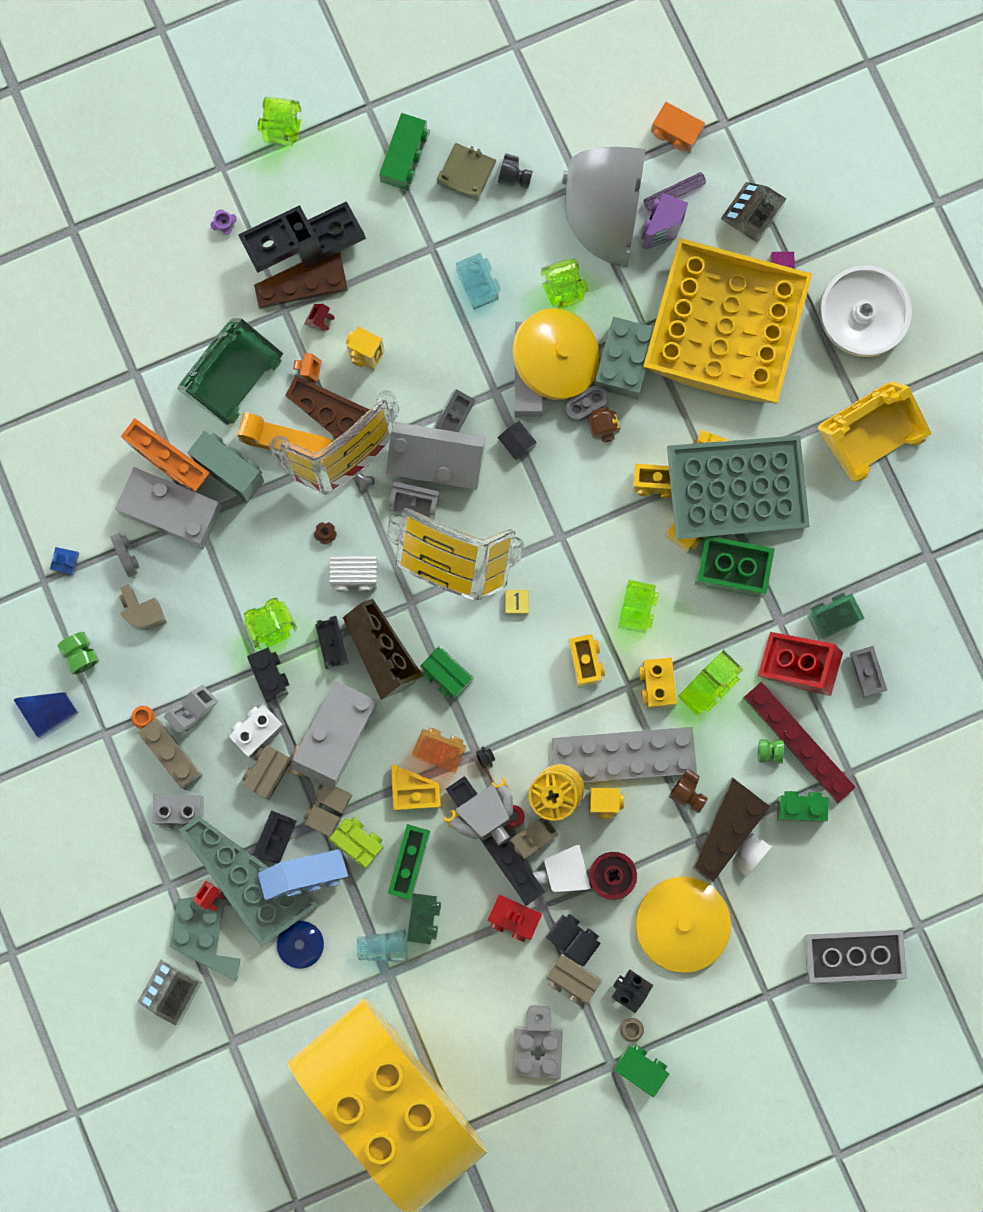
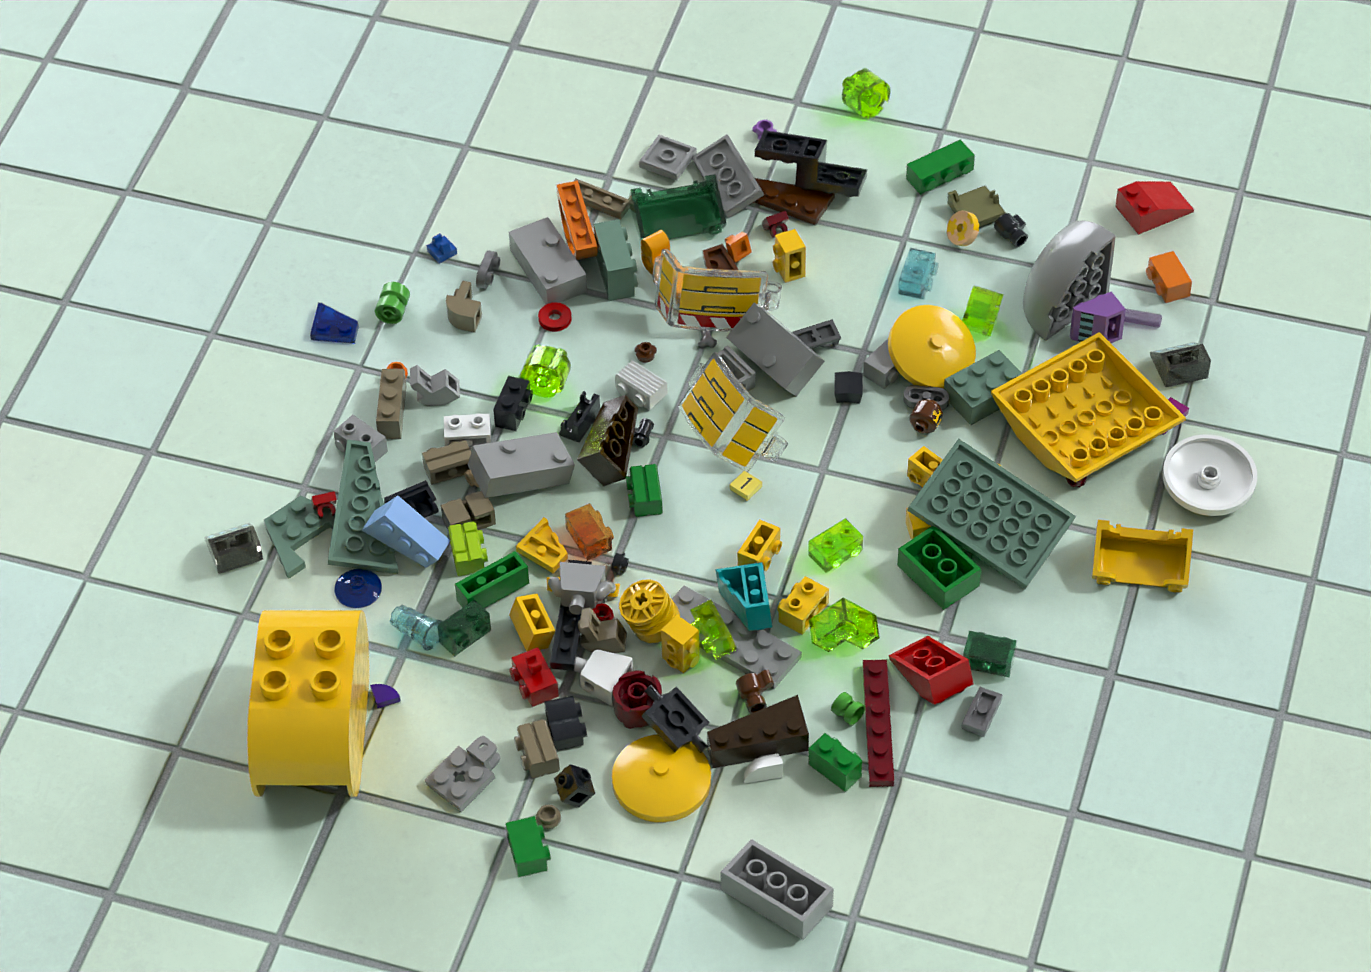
camera: 40 degrees right, 30 degrees down
none -> dark purple tile [370,684,401,708]
none -> yellow brick [509,594,555,652]
none -> red piece [538,302,572,332]
none -> dark tan tile [574,178,632,220]
none -> black pin [633,418,654,448]
none -> light grey plate [639,135,697,181]
none -> black plate [641,685,710,753]
none -> clear neon green brick [690,599,737,660]
none -> light grey tile [692,134,764,218]
none -> teal wedge [715,562,773,631]
none -> piece [947,211,979,246]
none -> red slope [1115,181,1194,235]

